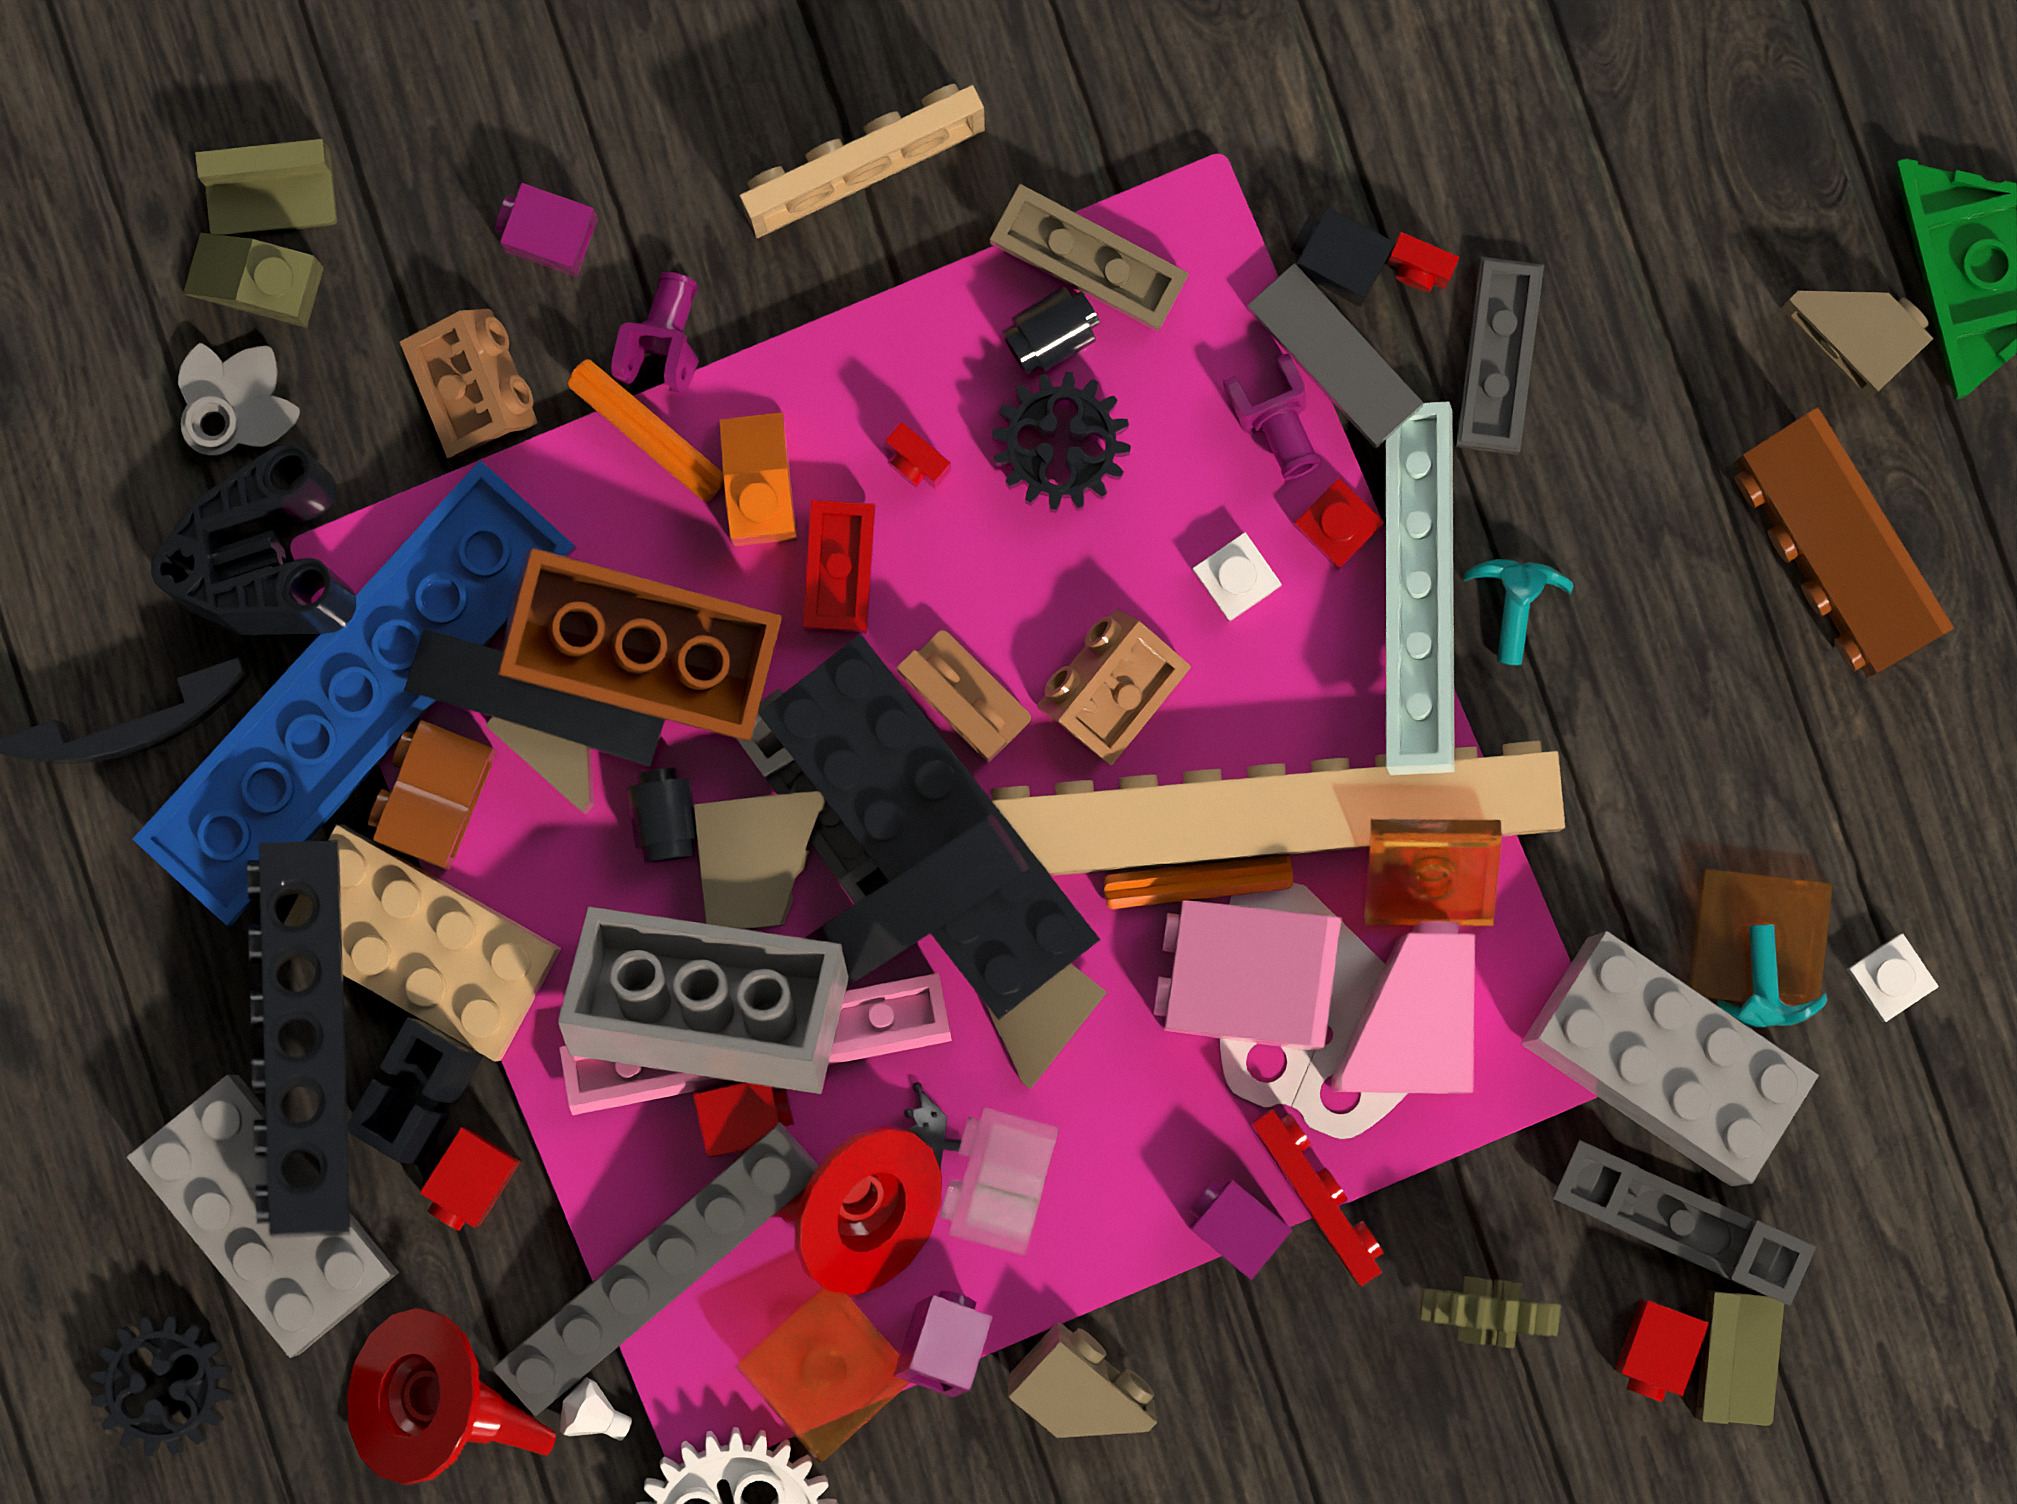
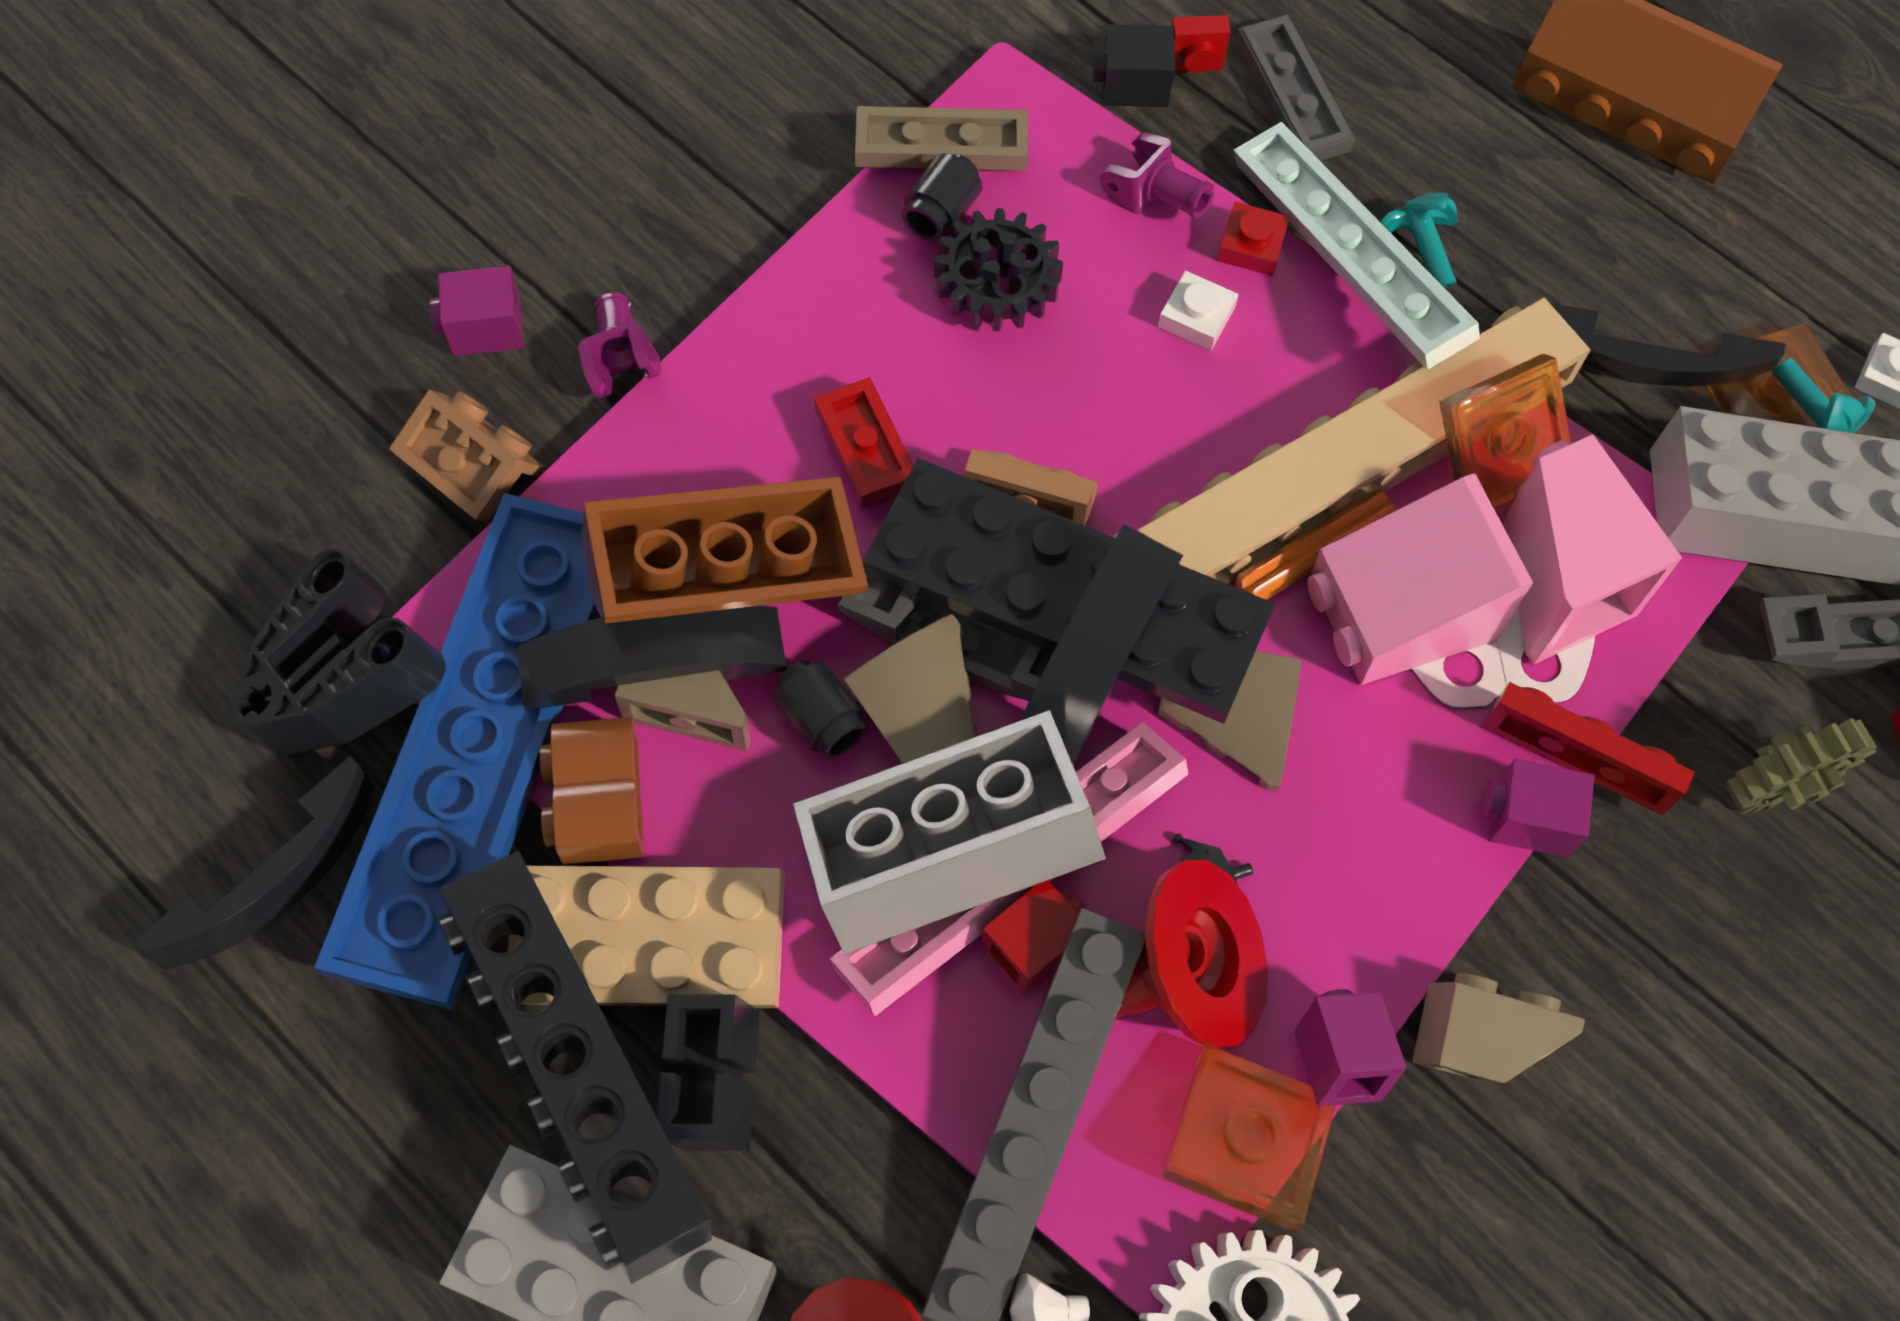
camera: 30 degrees left, 20 degrees down
light grey plate [178,343,300,456] -> none
olive slope [184,233,324,328] -> none
olive panel [195,139,337,236] -> none
red brick [420,1127,521,1231] -> none
orange axle [567,359,724,502] -> none
orange slope [720,412,798,547] -> none
tan plate [740,84,985,238] -> none
red plate [885,421,951,489] -> none
clear brick [940,1107,1059,1255] -> none
medium nougat bracket [1037,609,1192,766] -> none
dark grey tile [1247,263,1424,449] -> none
none -> black slope [1550,303,1786,387]

